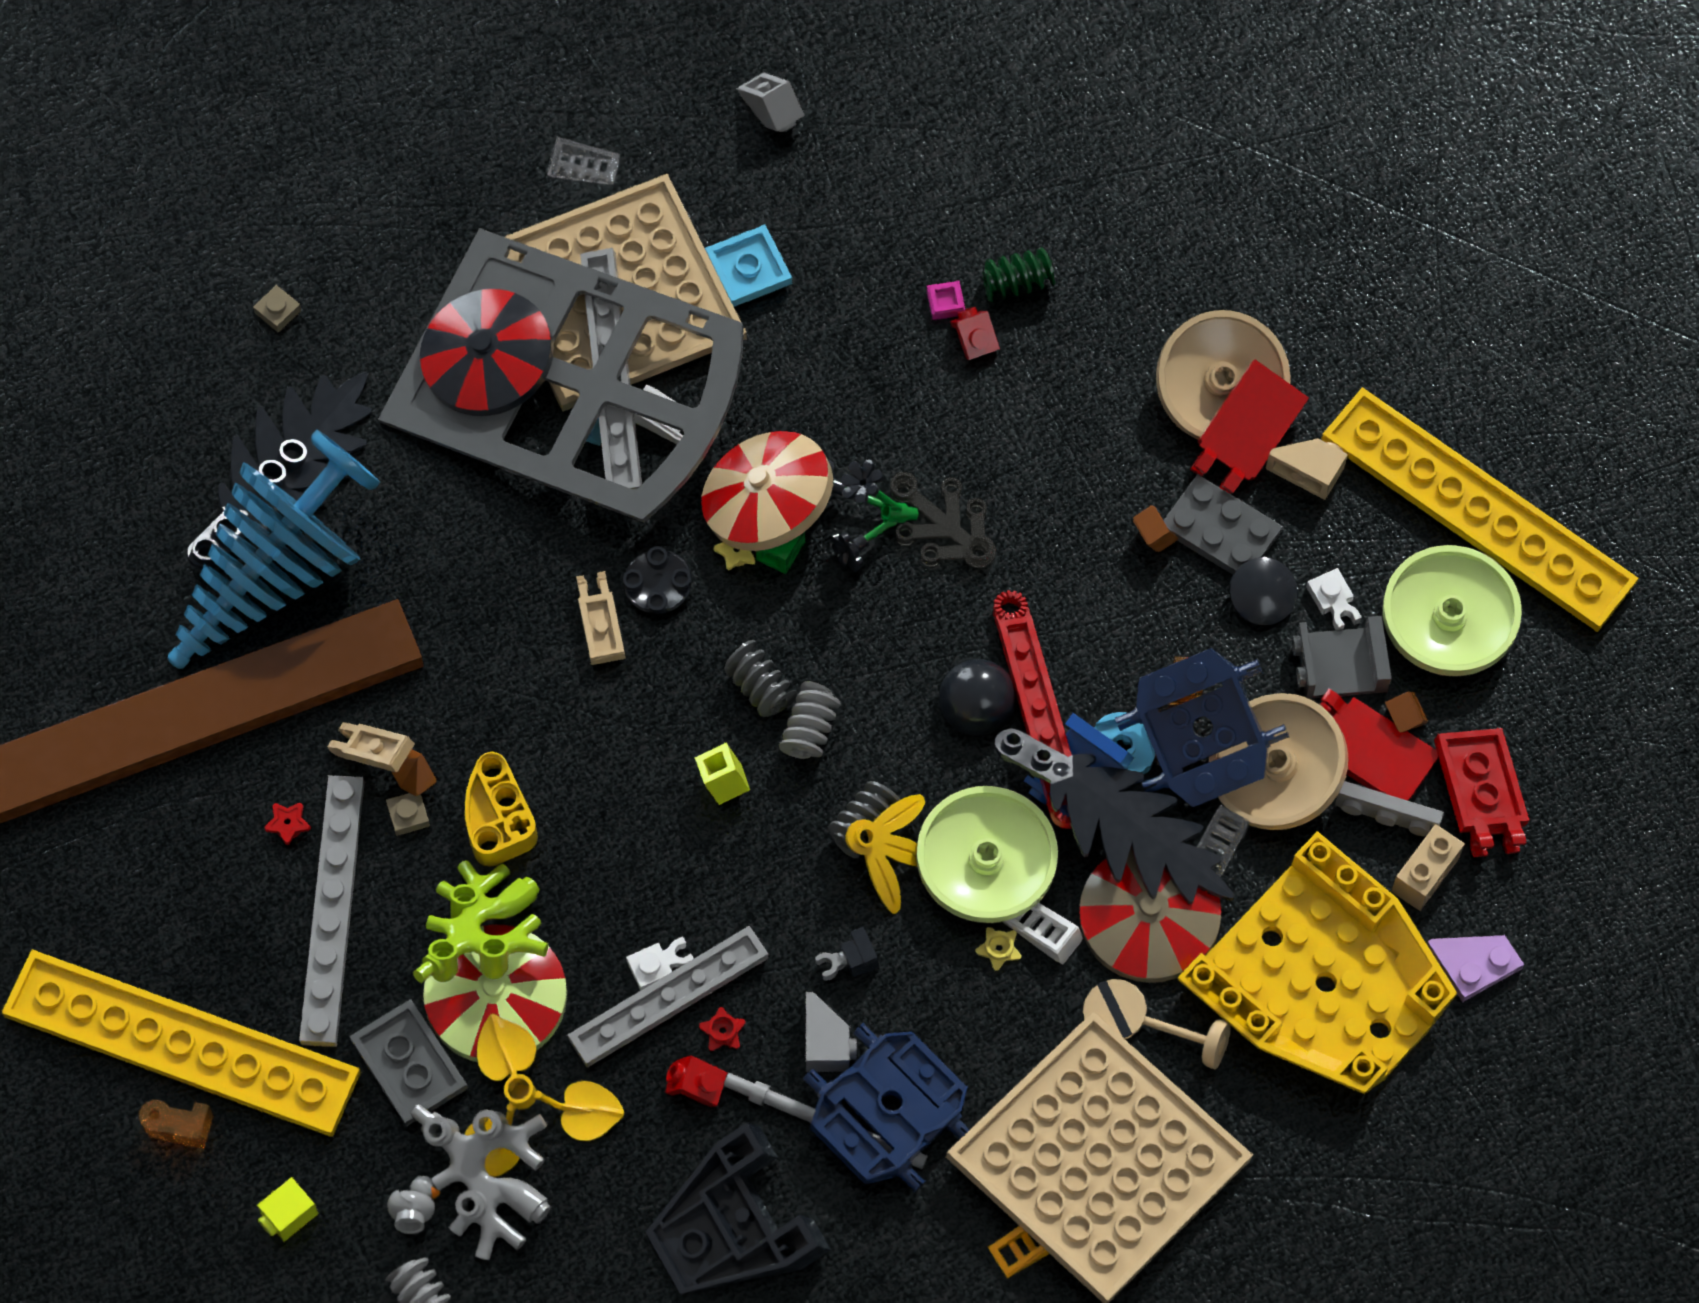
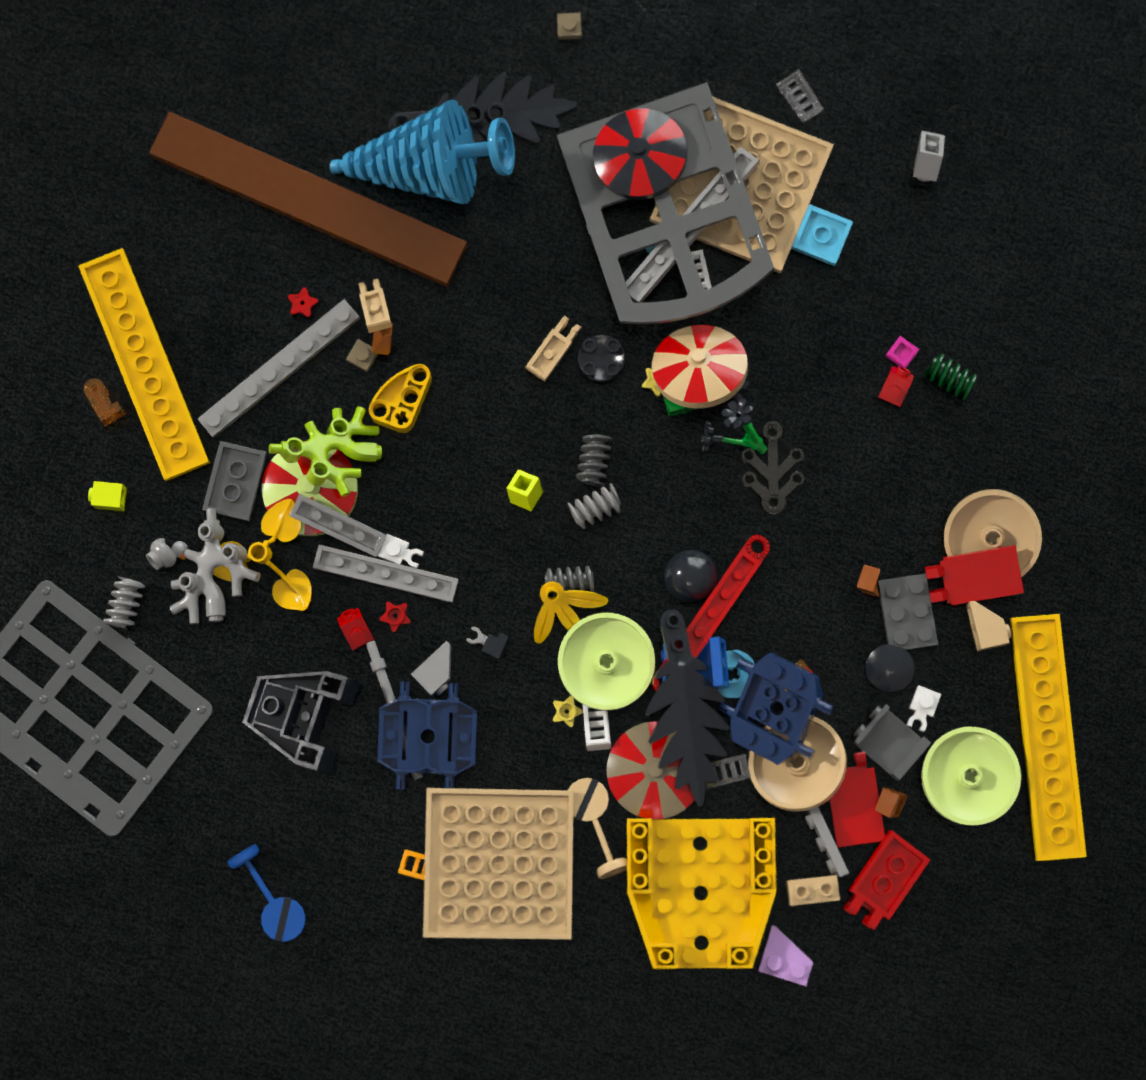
camera: 50 degrees right, 15 degrees up
none -> light grey plate [289,493,387,557]

